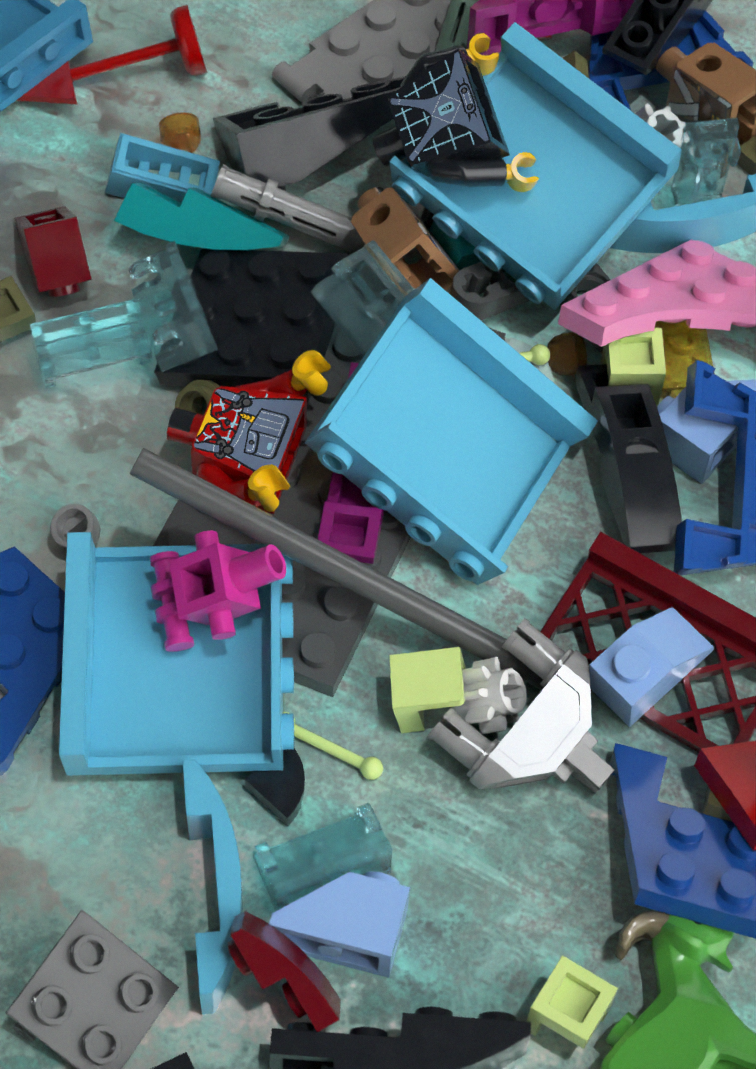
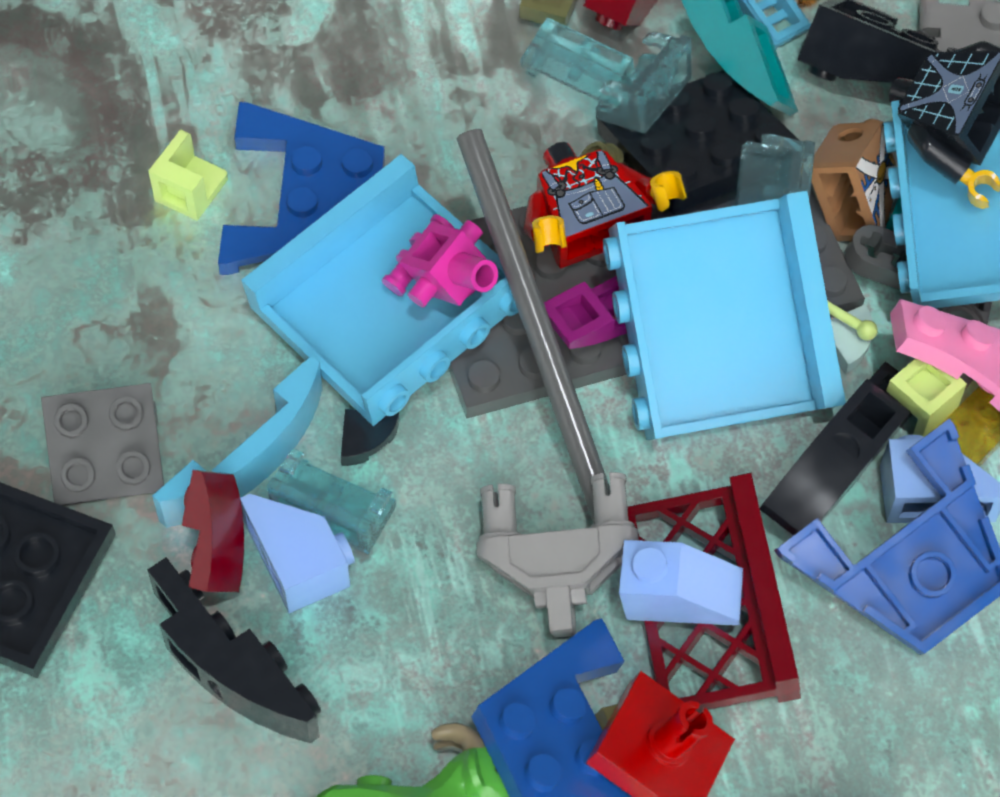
camera: 50 degrees right, 0 degrees up
light grey hinge [50,504,101,550] -> none
light grey pin [211,164,364,256] -> none
yellowish green hinge [283,712,384,780] -> none
yellowish green panel [389,647,466,733] -> none
white gear [454,657,527,734] -> none
yellowish green panel [526,955,618,1049] -> none
clear orange hinge [547,332,587,376] -> none

